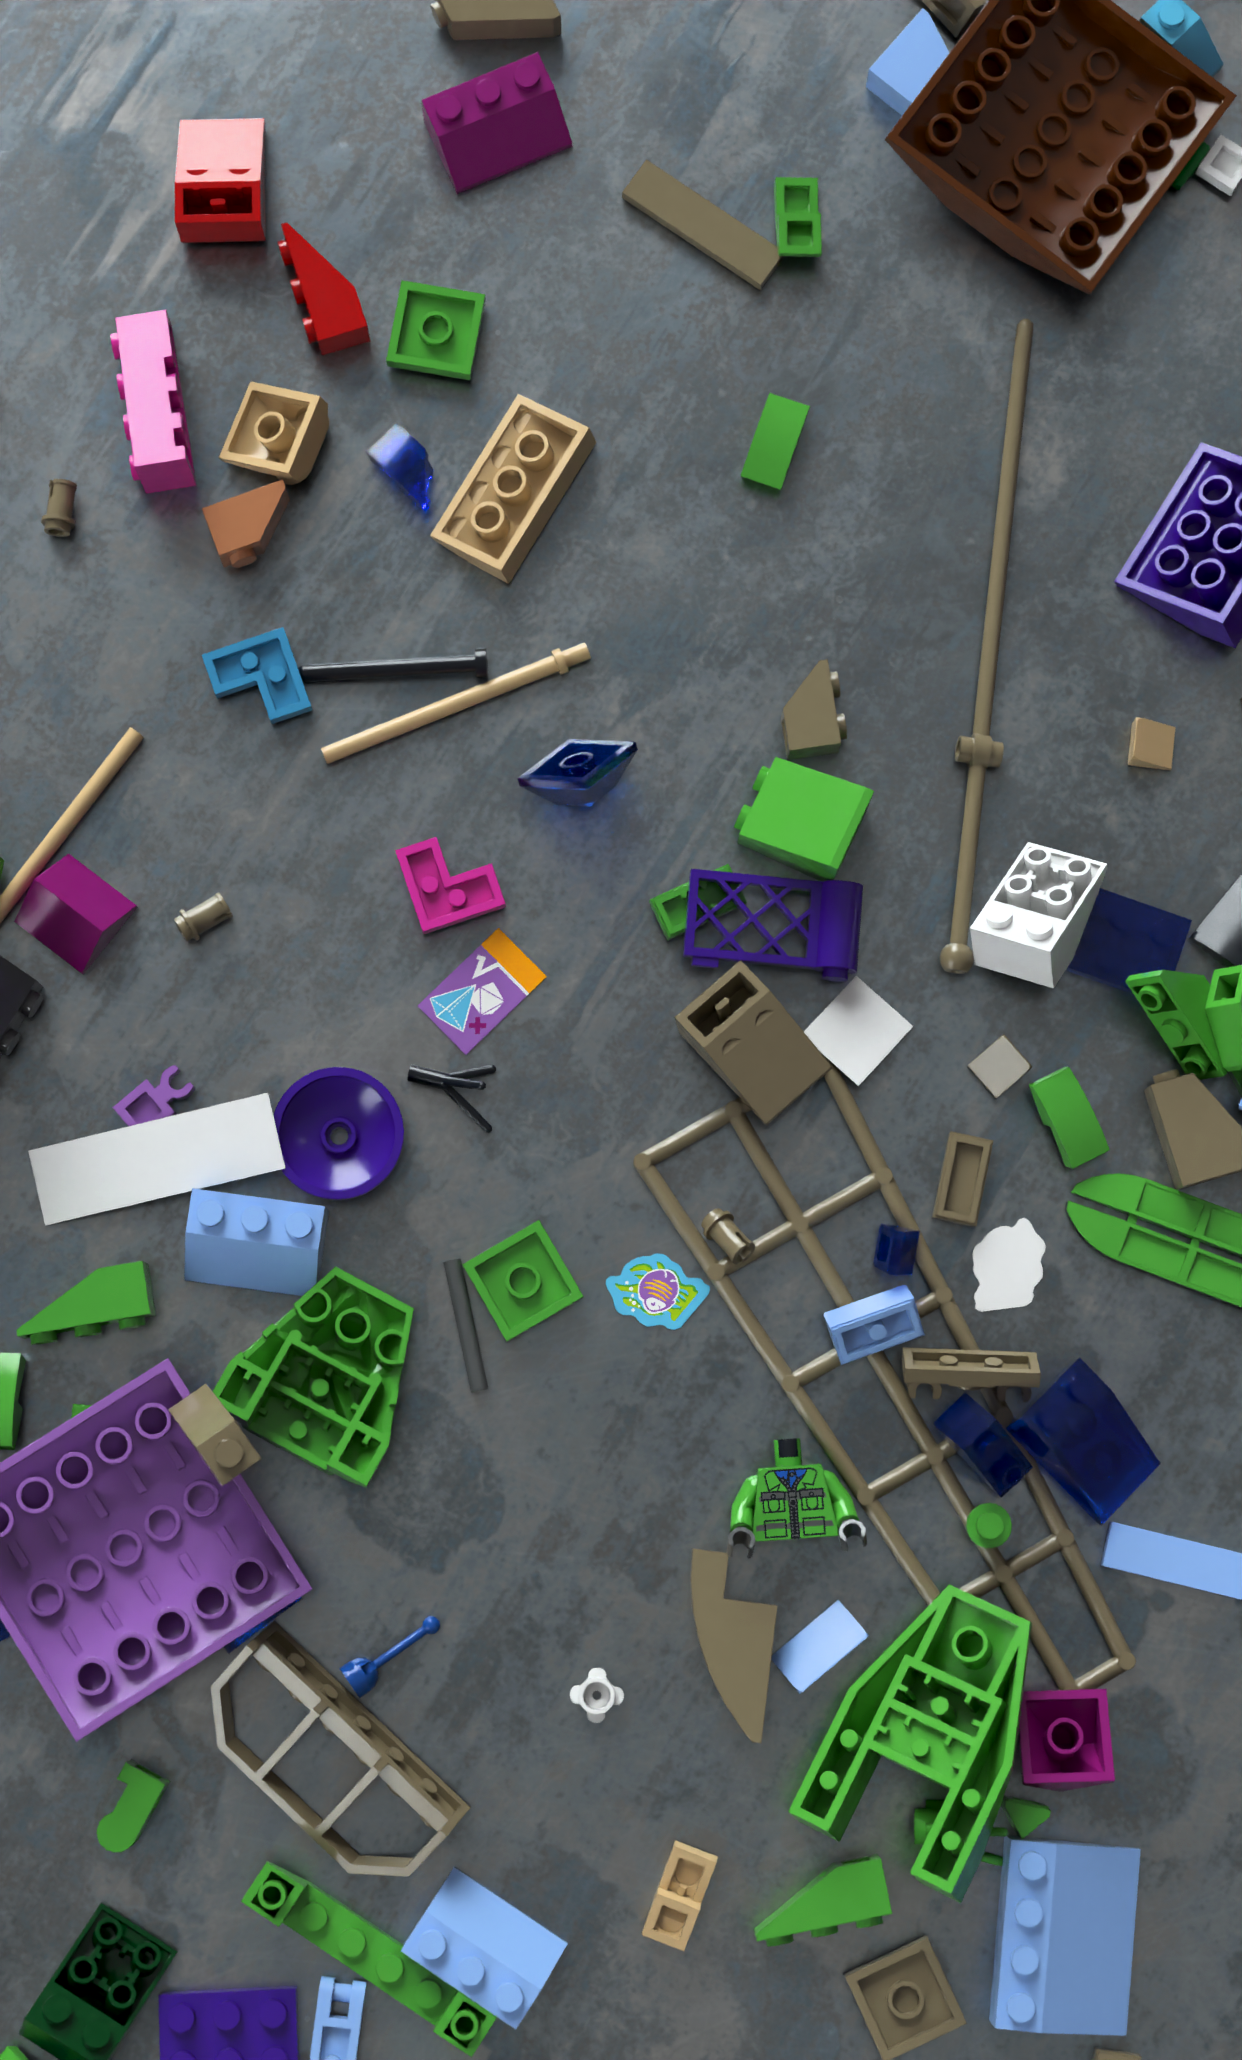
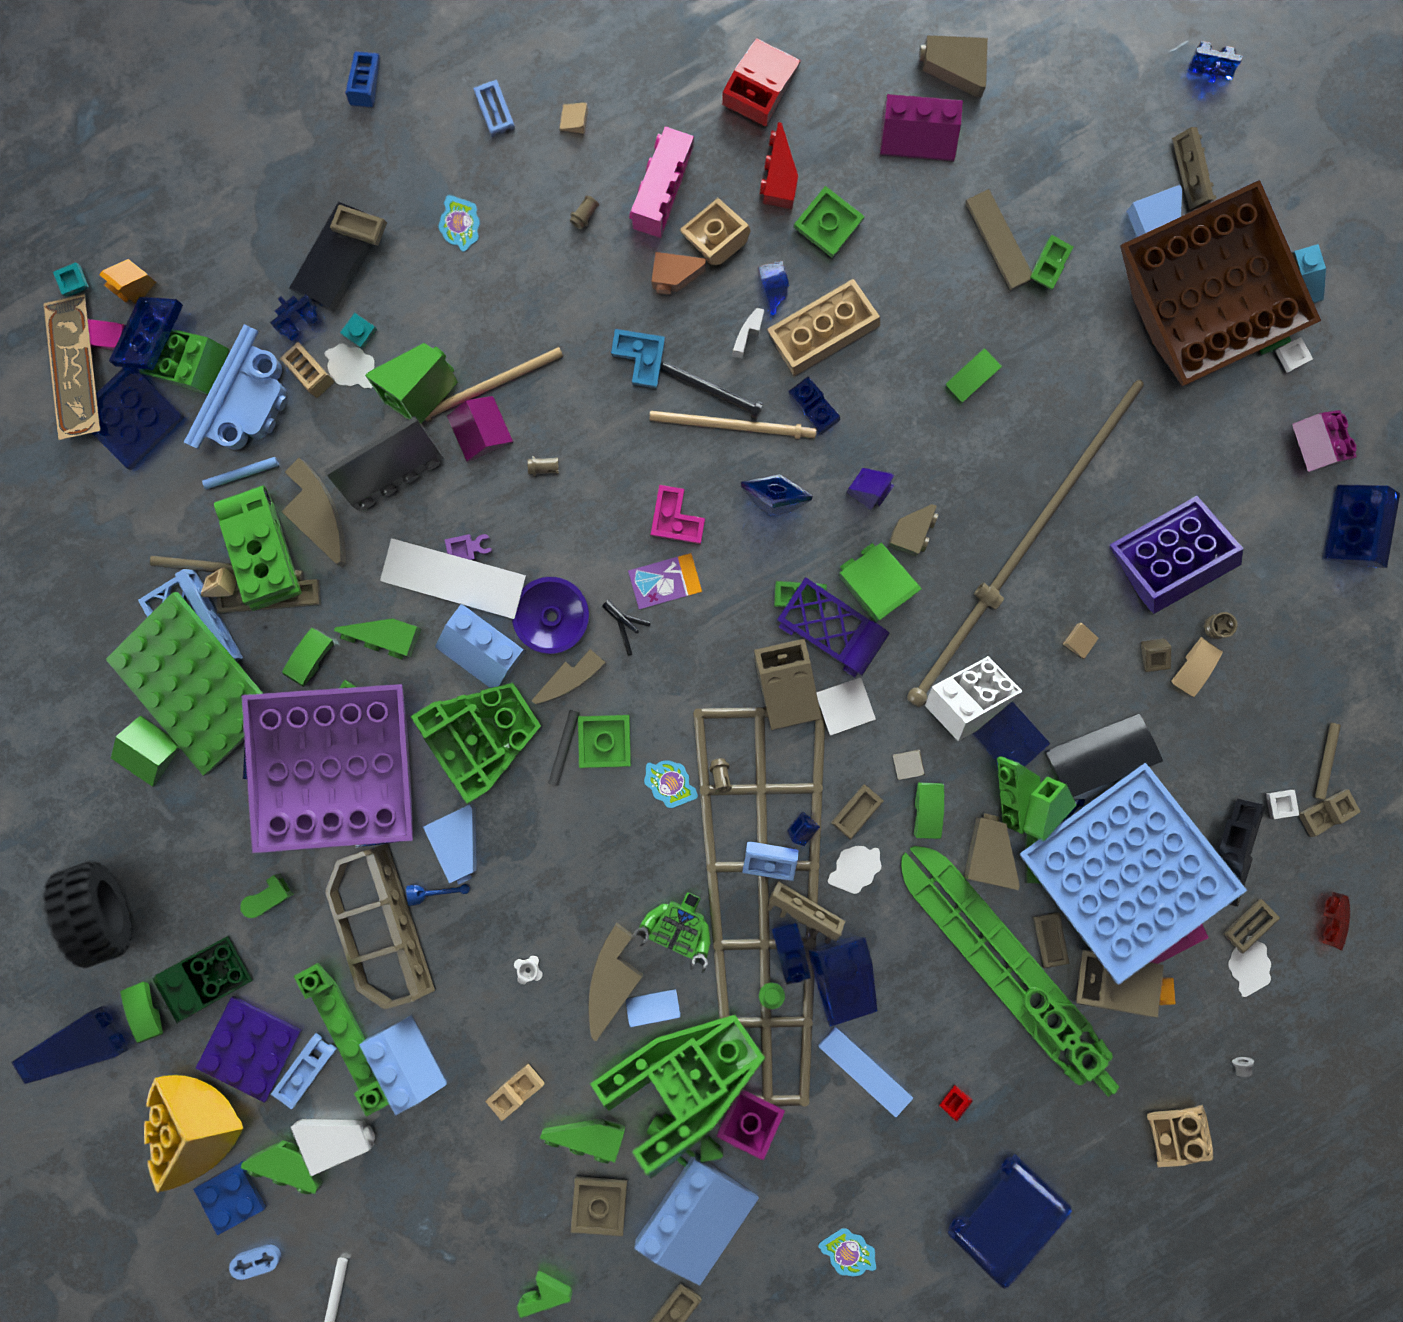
camera: 30 degrees right, 5 degrees up
dark tan slope [168,1384,261,1486] -> none
none -> light blue slope [423,804,477,885]
none -> dark tan slope [532,649,607,705]
none -> white slope [733,308,764,359]
none -> clear blue slope [788,376,841,435]
none -> dark purple slope [846,468,894,509]

